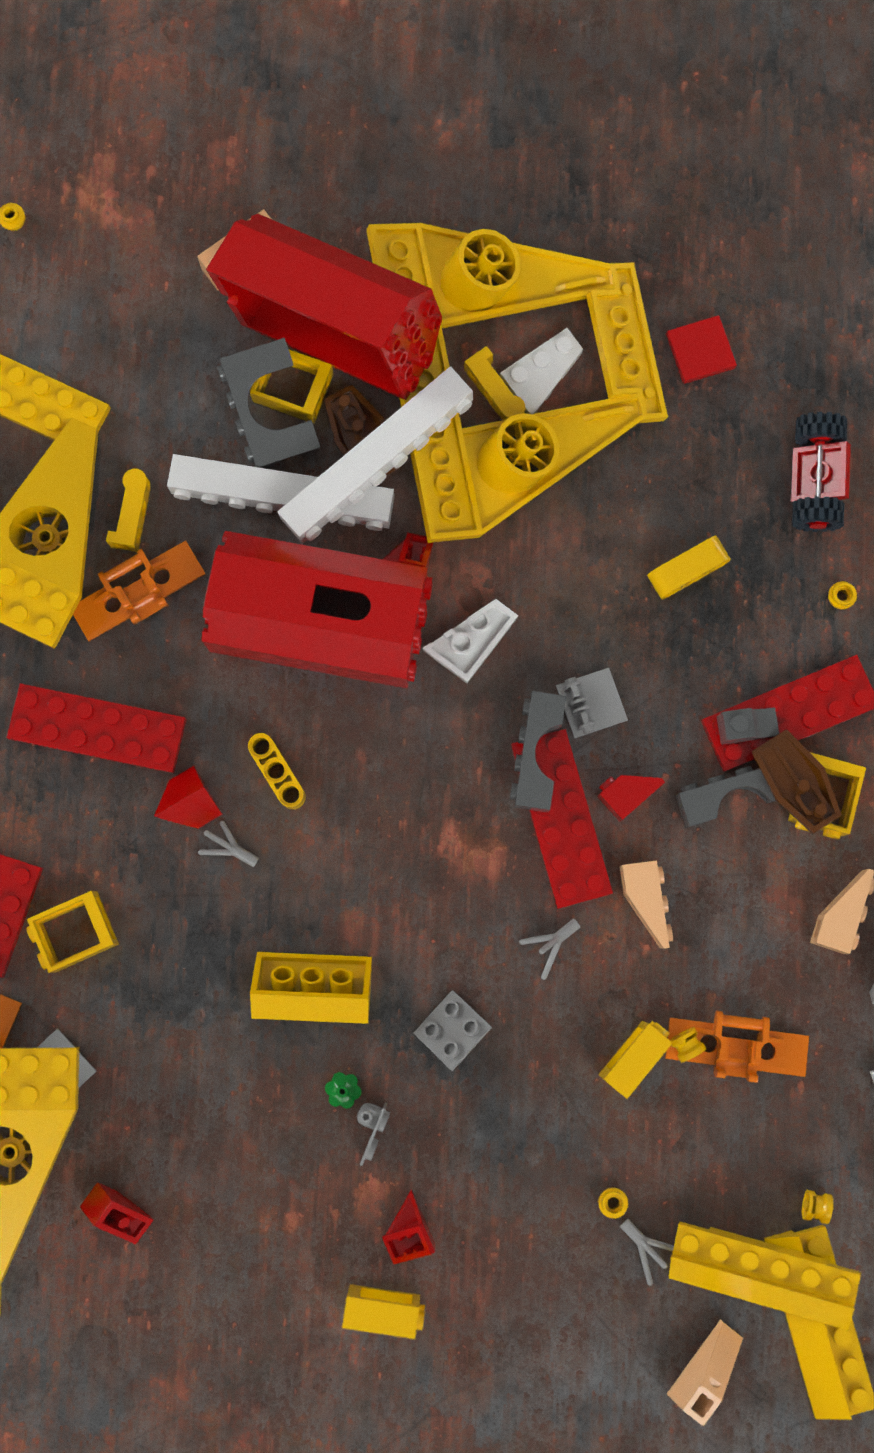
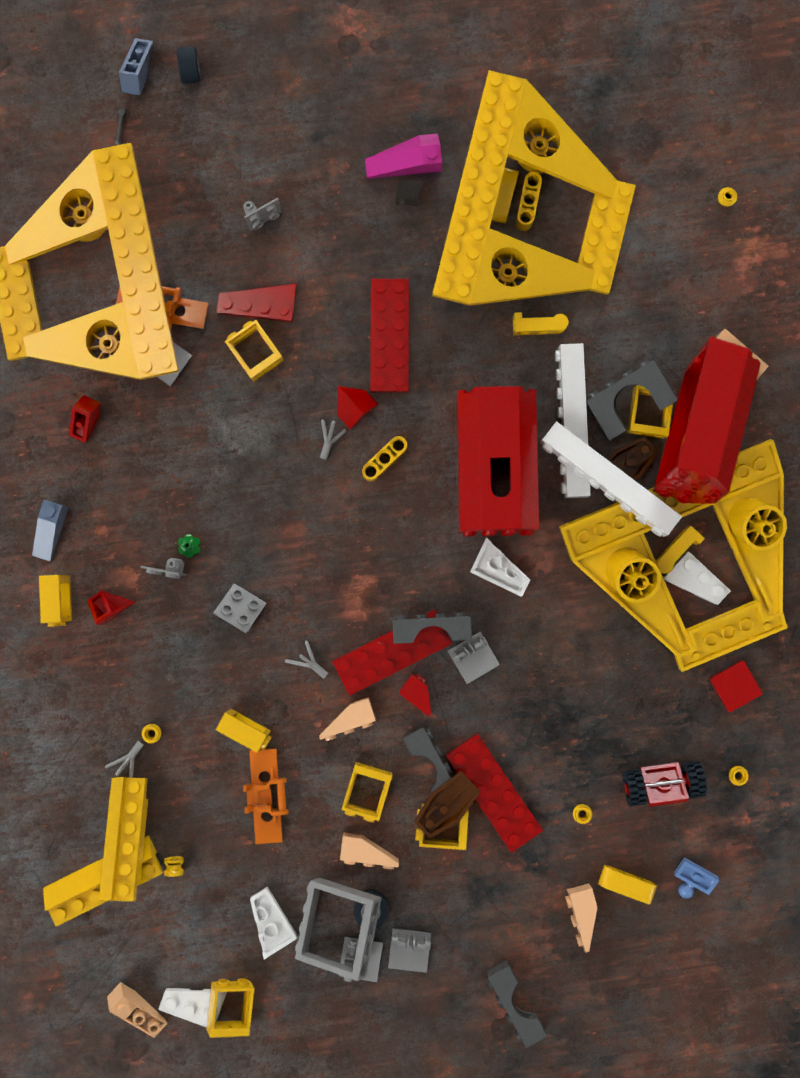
camera: 75 degrees right, 5 degrees up
orange piece [73,541,206,641] -> none
yellow slope [250,952,372,1024] -> none
red slope [383,532,434,568] -> none
yellow beam [647,535,731,600] -> none
light nougat slope [667,1320,743,1426] -> none
yellow wheel [670,1027,706,1063] -> none
dark grey arch [717,707,779,745] -> none
none -> sand blue slope [32,500,69,561]
none -> yellow window [341,762,392,822]
none -> yellow plate [728,766,749,786]

